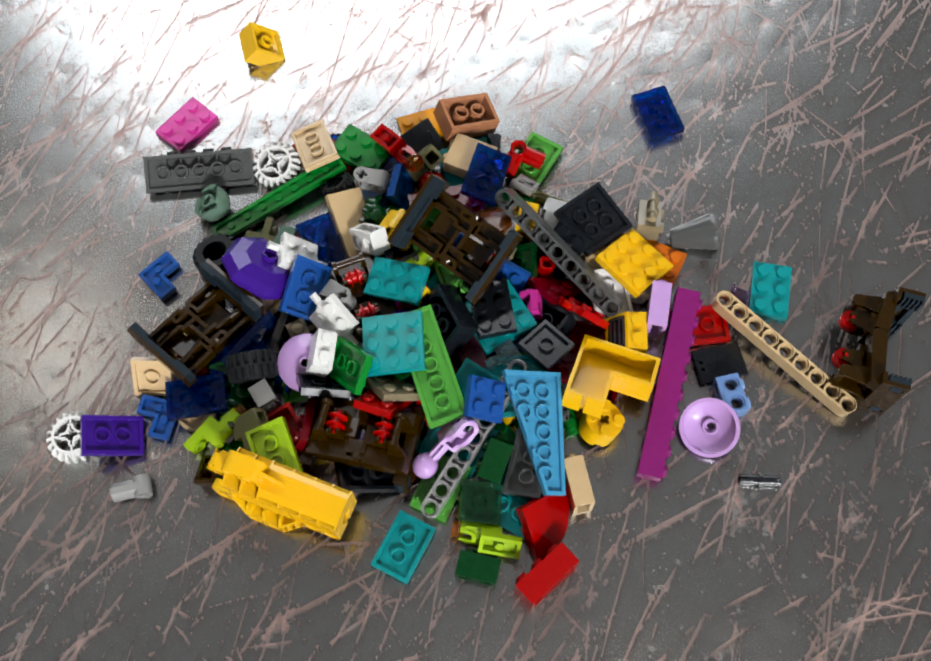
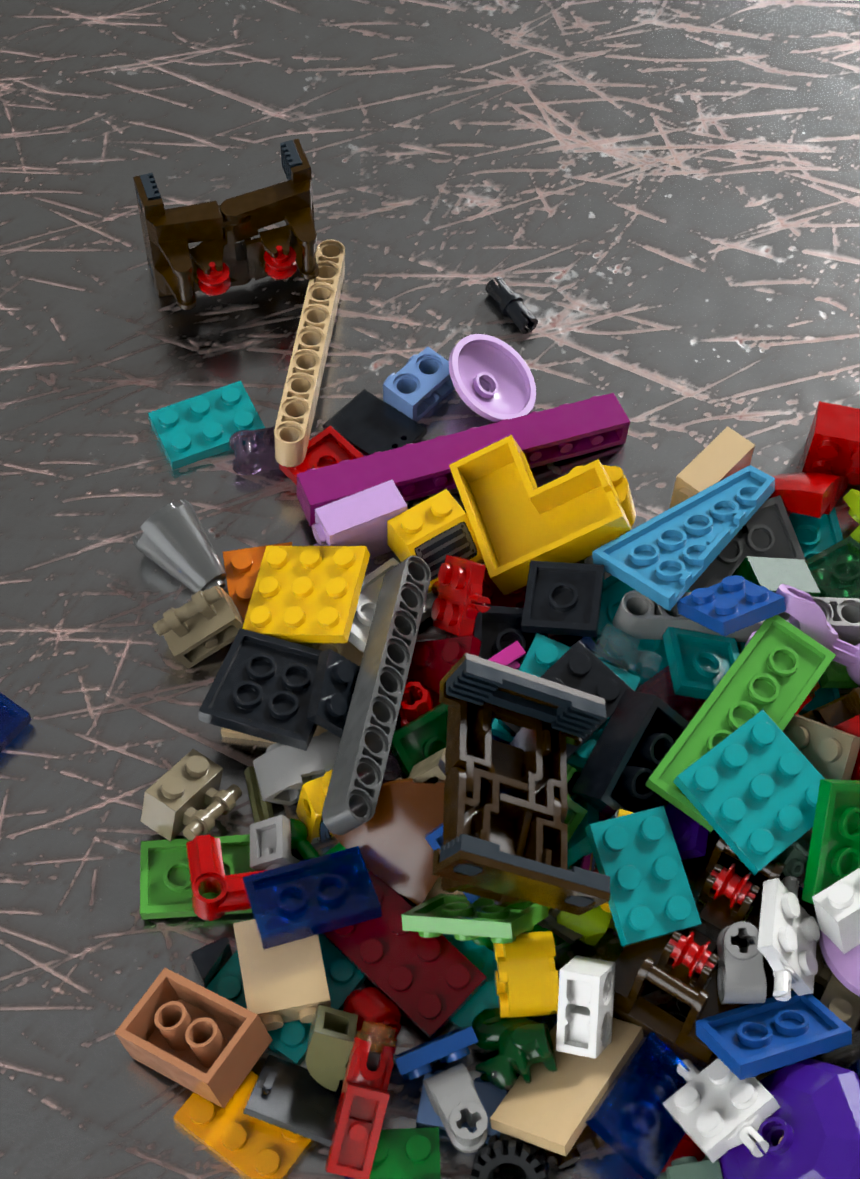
camera: 130 degrees left, 10 degrees down
none -> dark tan brick [141,749,242,842]

